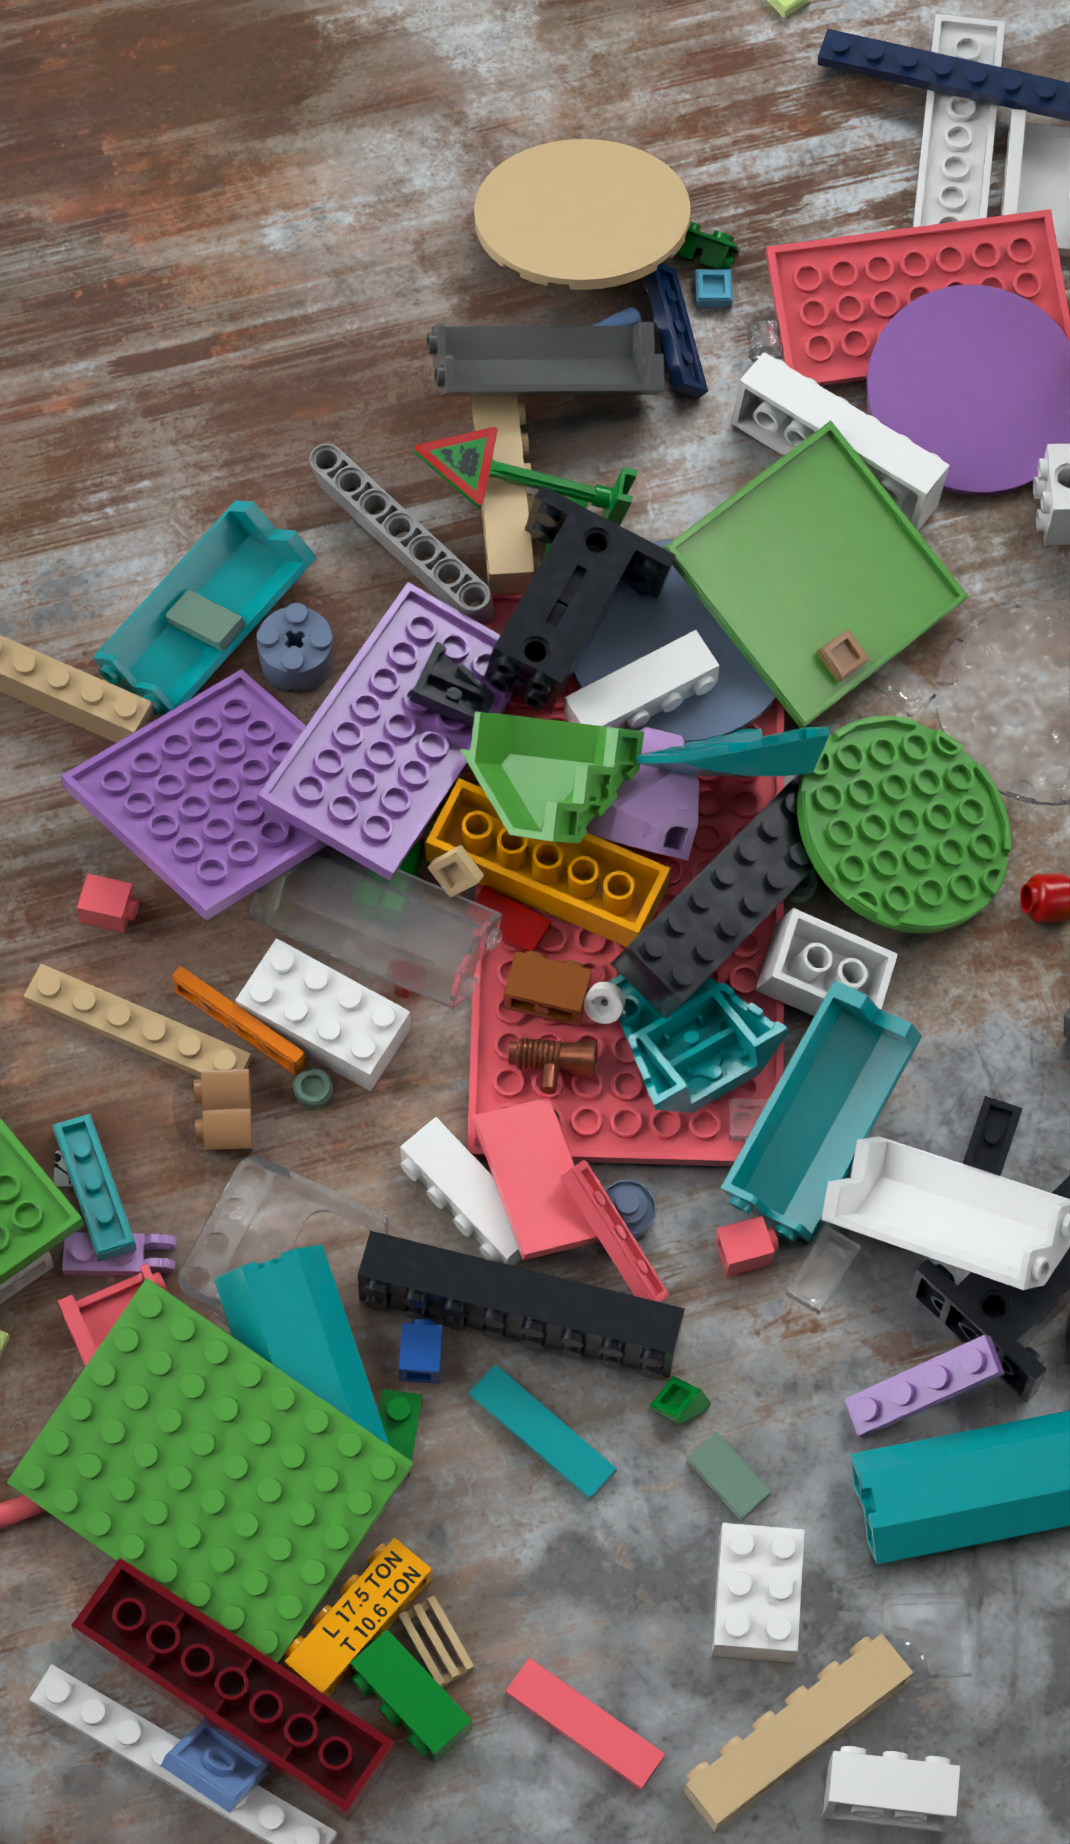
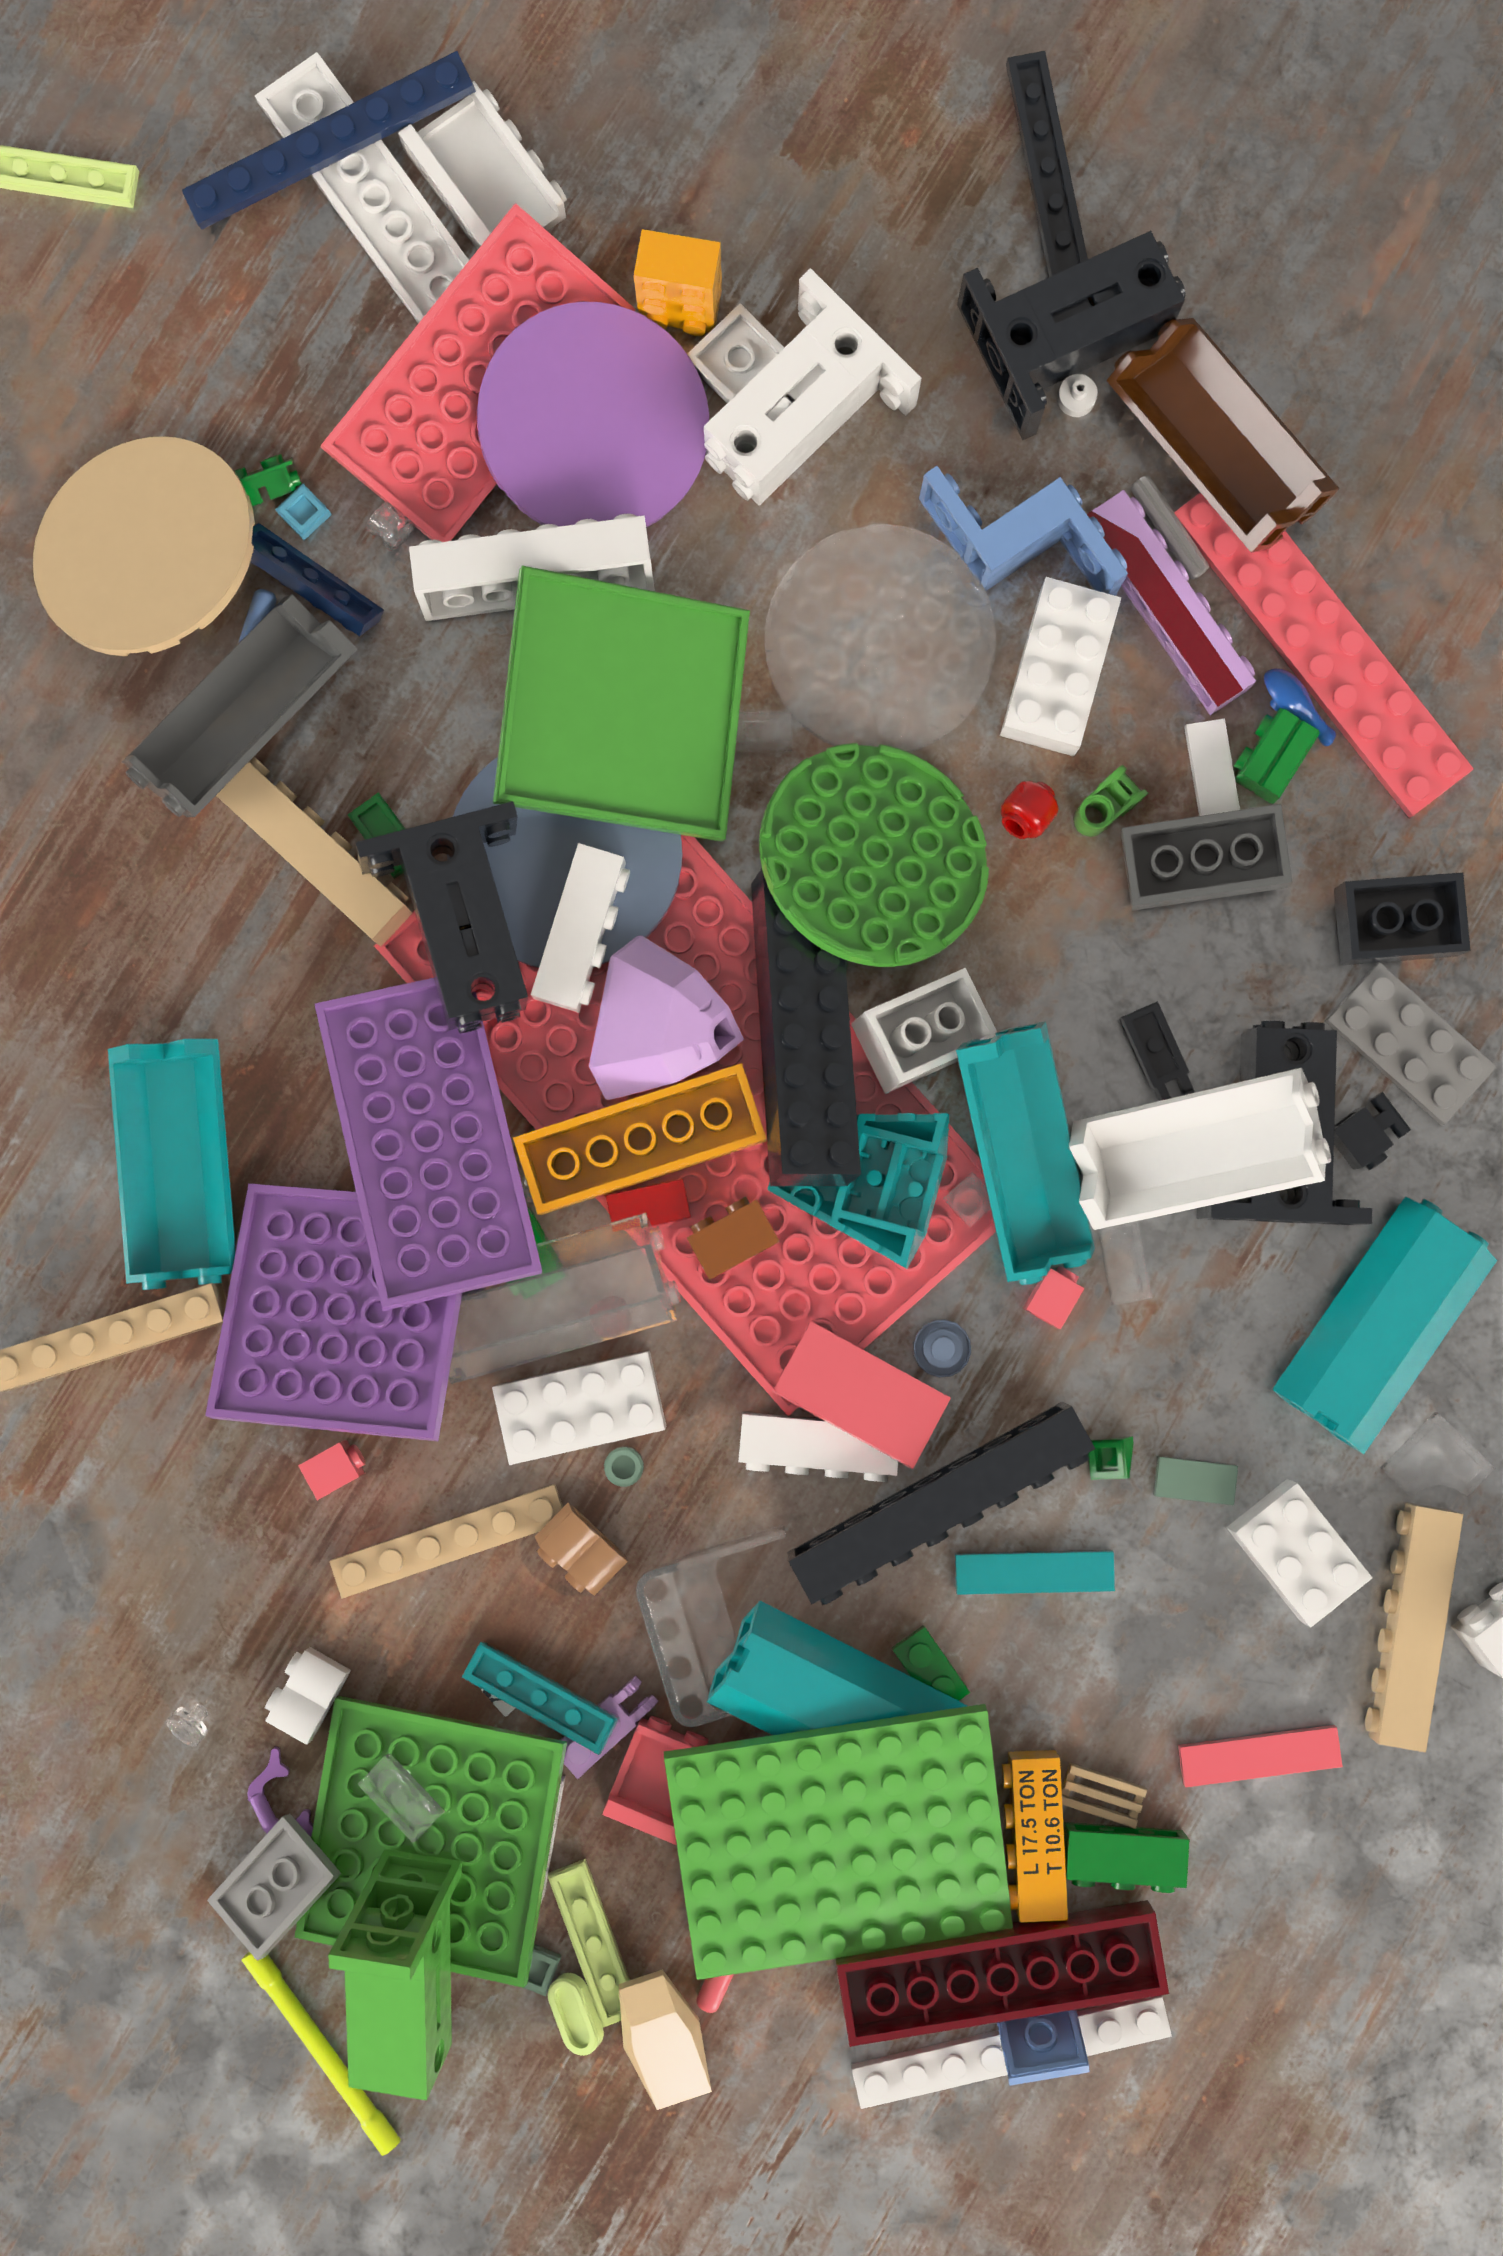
camera: 40 degrees left, 20 degrees up
sand green tile [165,589,246,651] -> none
orange tile [172,965,306,1076] -> none
sand blue brick [257,603,334,693] -> none
light grey beam [309,443,495,626] -> none
blue brick [399,1319,443,1384] -> none
black wing [409,642,496,728] -> none
green piece [413,427,638,526] -> none
tan plate [427,845,484,898] -> none
bright green panel [460,712,644,843] -> none
copper piece [508,1038,598,1094] -> none
coral tile [560,1160,669,1302] -> none
white tile [584,982,625,1024] -> none
teal wedge [636,727,830,777] -> none
medium nougat tile [816,629,870,682] -> none
plate [845,1335,1005,1438] -> none

